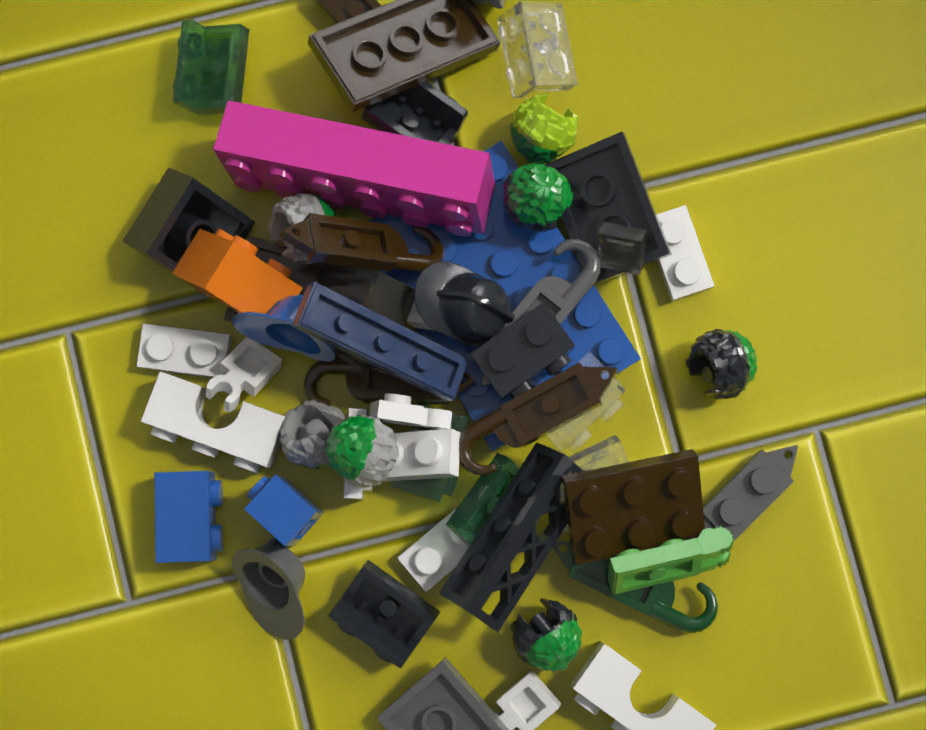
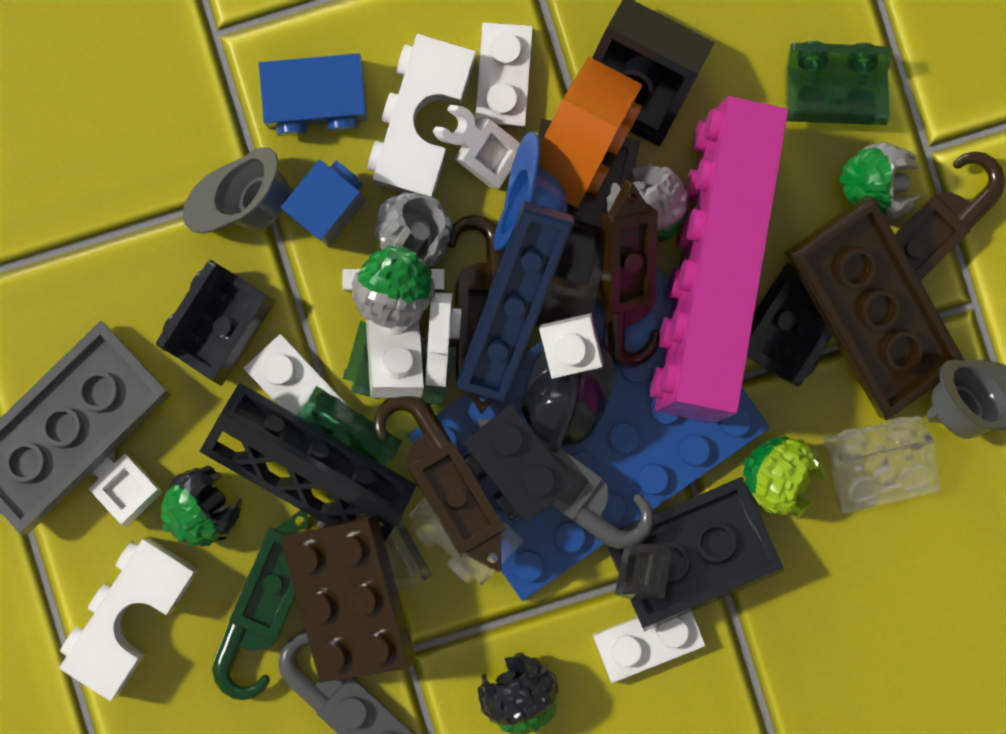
camera: 85 degrees right, 5 degrees up
green piece [503,163,574,233] -> none
bright green hinge [608,526,734,595] -> none
none -> white plate [539,313,604,379]
none -> piece [839,142,921,220]

